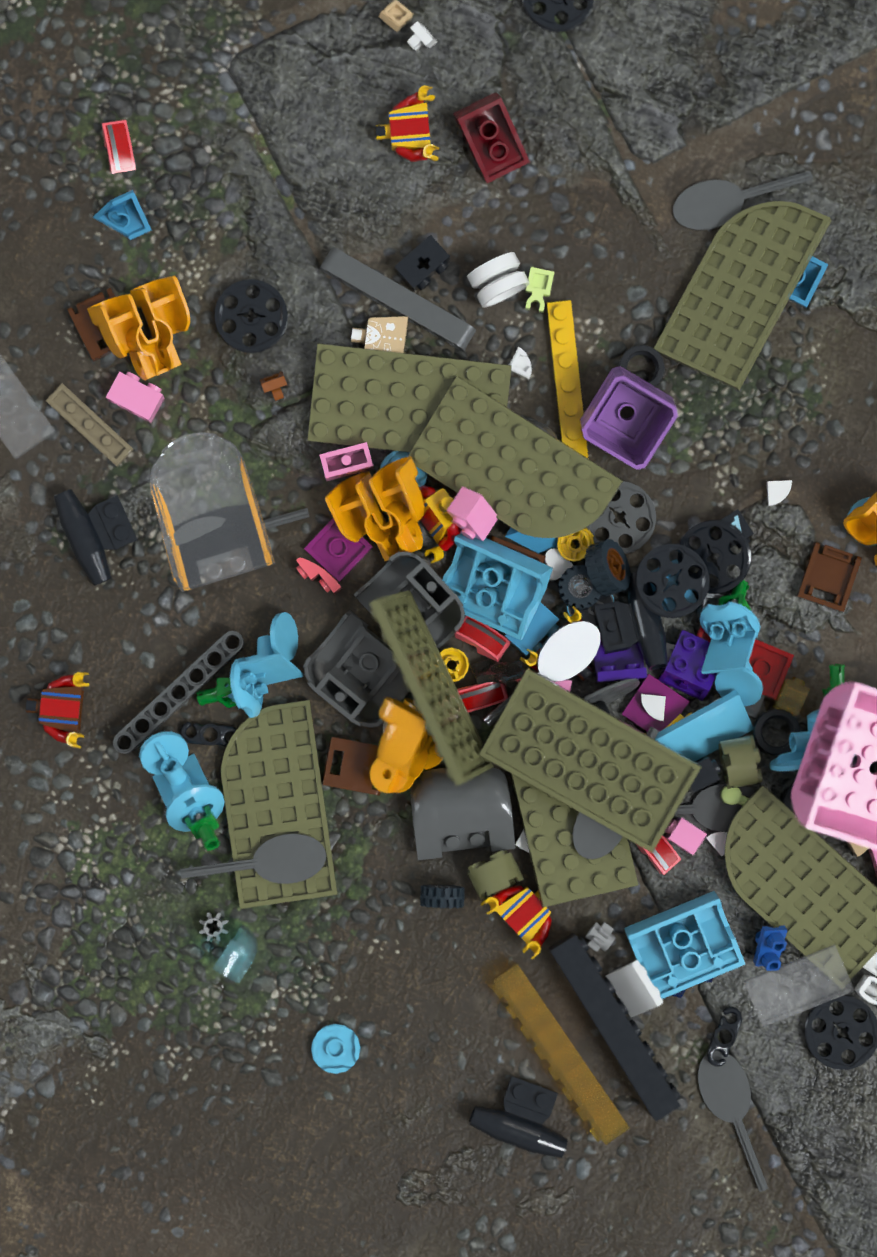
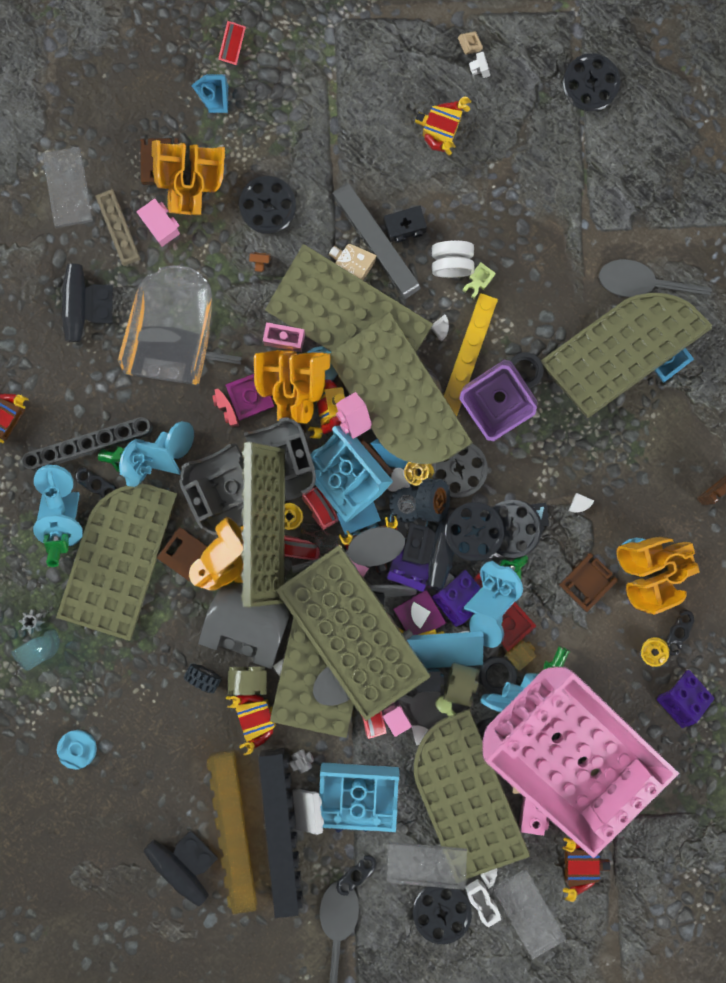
camera: 30 degrees right, 0 degrees up
dark grey piece [180,834,326,884] -> none
dark red slope [453,92,530,183] -> none
blue hips [753,925,787,971] -> none

